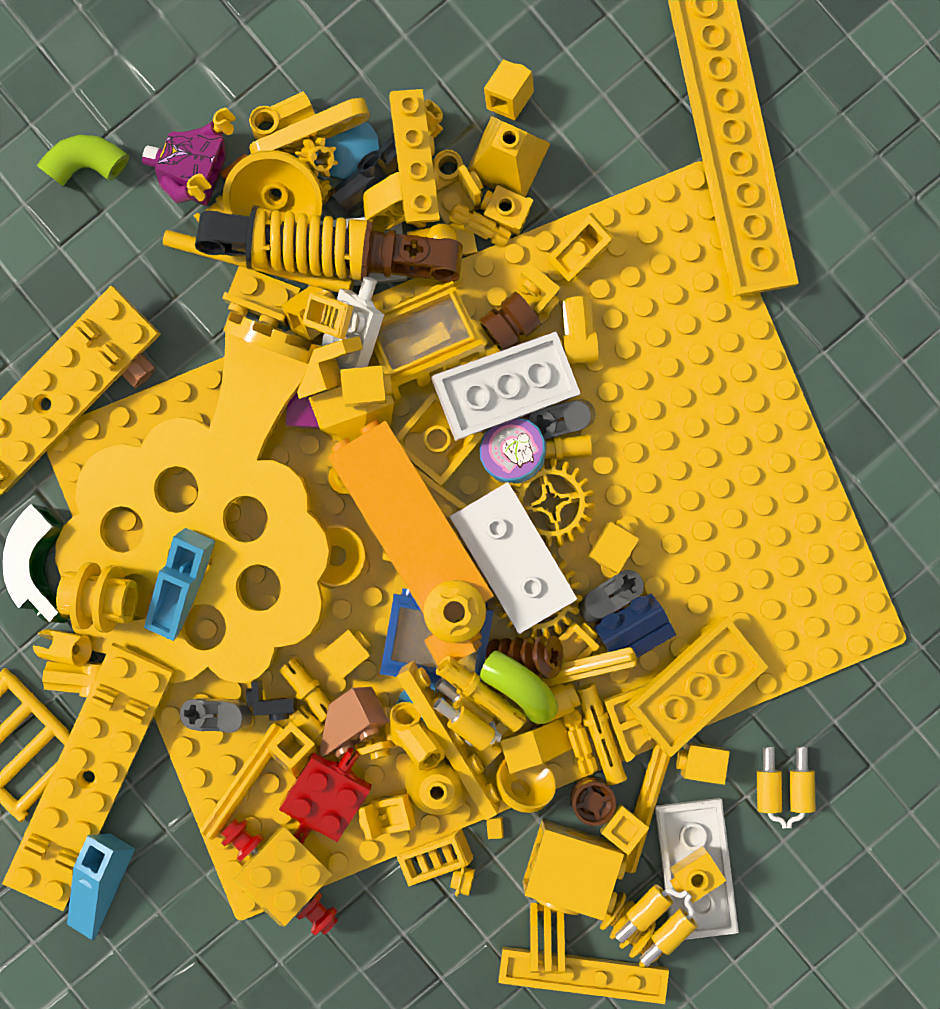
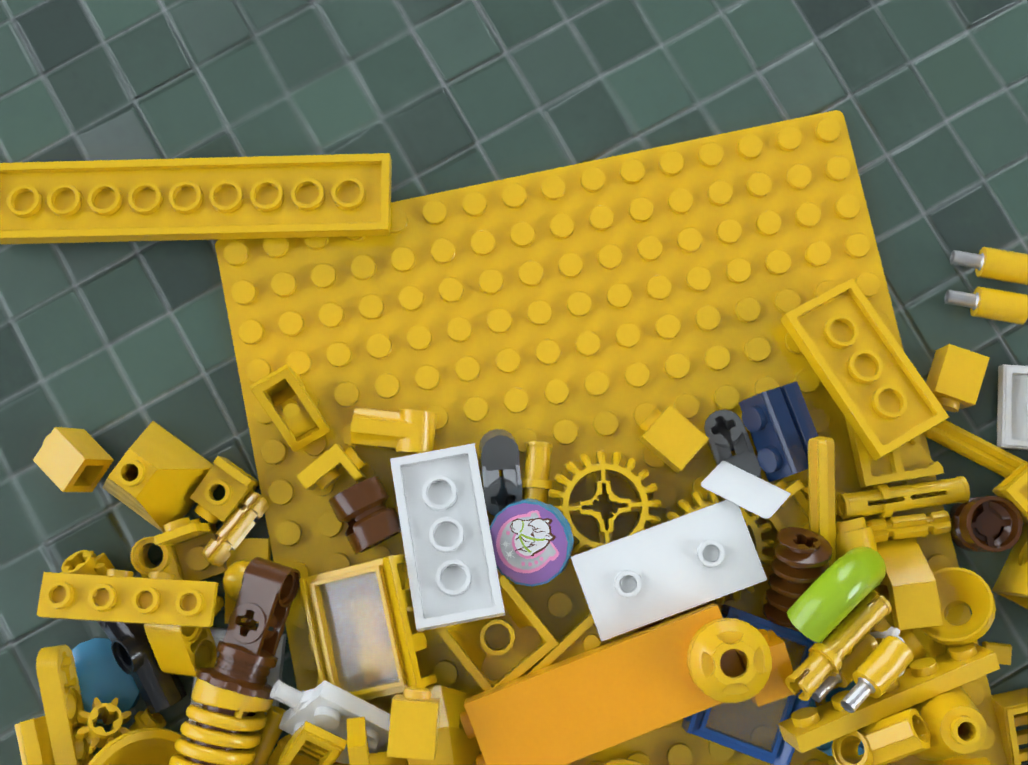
camera: 75 degrees left, 5 degrees down
none -> white sticker [701,461,791,519]

